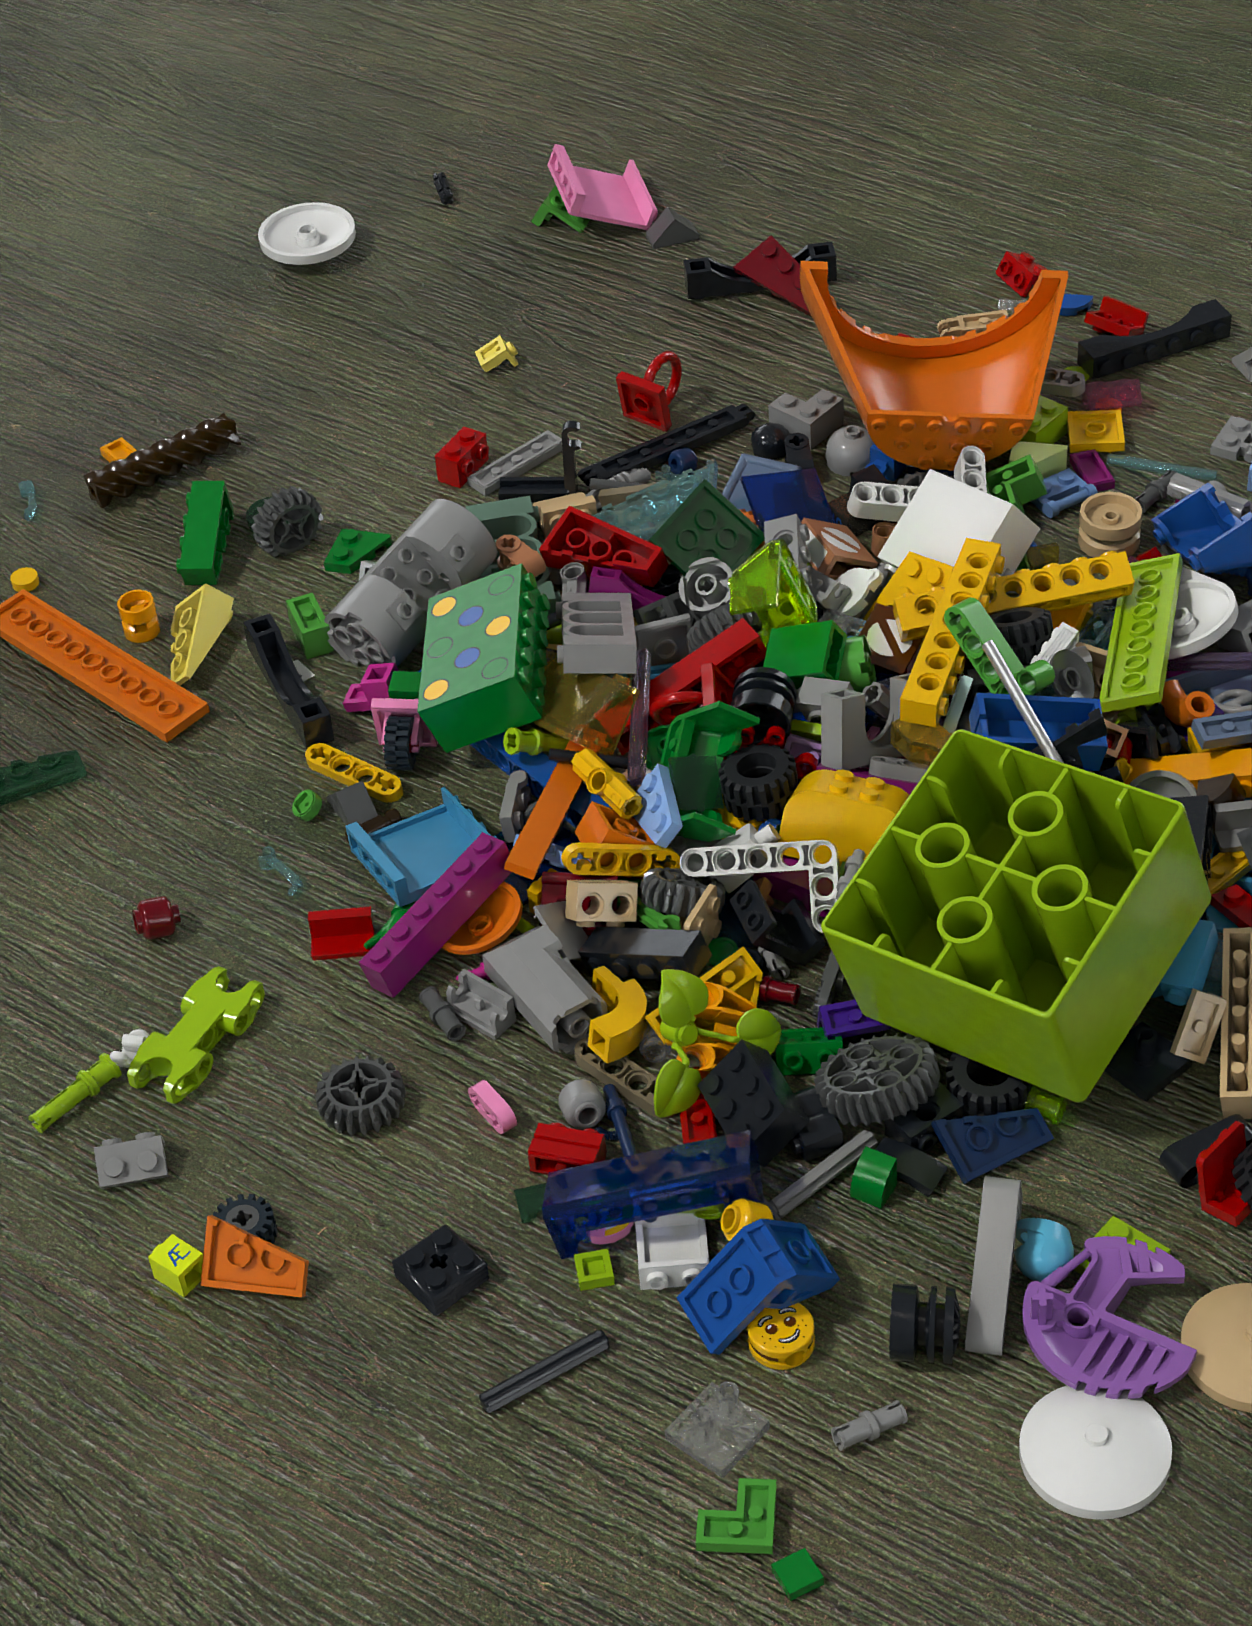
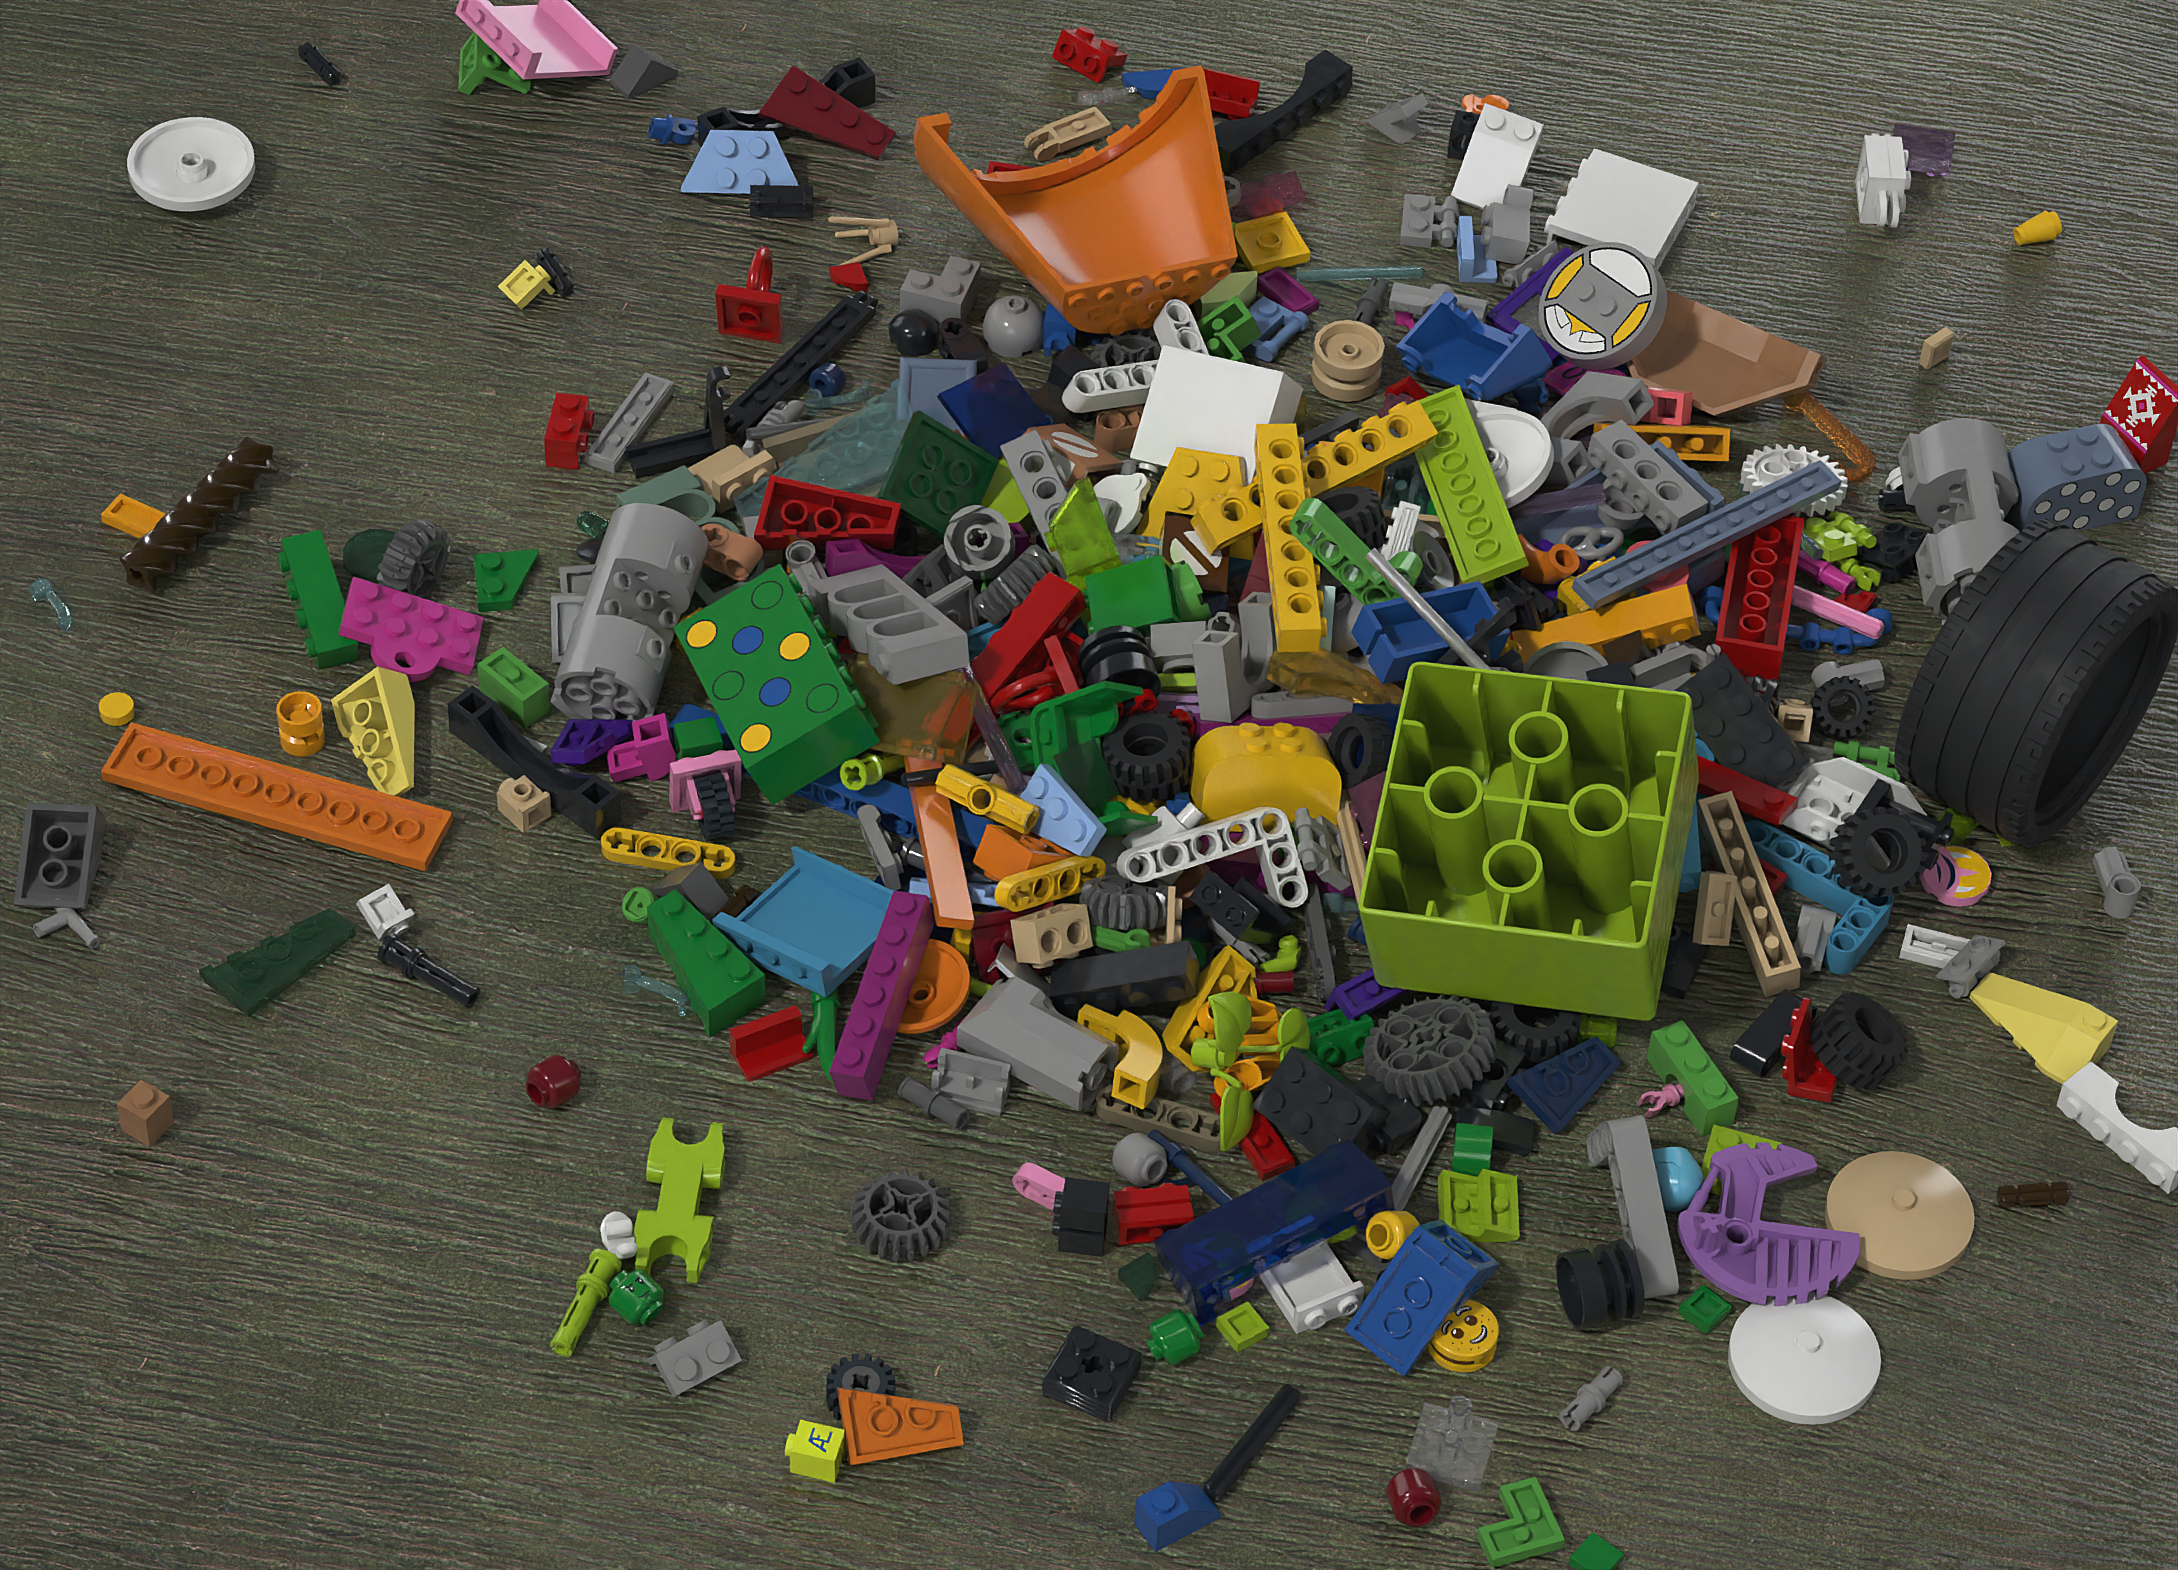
camera: 30 degrees left, 5 degrees up
none -> dark pink plate [338,577,484,682]
none -> white bracket [356,884,415,940]
none -> black pin [377,933,480,1008]
none -> tan brick [497,775,551,833]
none -> black axle [536,247,574,297]
none -> dark purple wing [550,719,633,766]
none -> green head [608,1269,665,1326]
none -> green wedge [647,889,766,1038]
none -> blue piece [648,114,696,145]
none -> light blue wing [681,130,799,194]
none -> black hinge [750,185,813,218]
none -> tan plant [828,216,898,265]
none -> red tile [829,262,868,292]
none -> black piece [1052,1177,1110,1257]
none -> blue slope [1134,1481,1221,1552]
none -> green head [1145,1309,1205,1366]
none -> lime arm [1260,935,1301,972]
none -> dark red head [1386,1468,1442,1526]
none -> lime slope [1438,1169,1520,1243]
none -> bright pink piece [1637,1083,1685,1118]
none -> bright green arch [1647,1020,1739,1137]
none -> green tile [1678,1284,1732,1335]

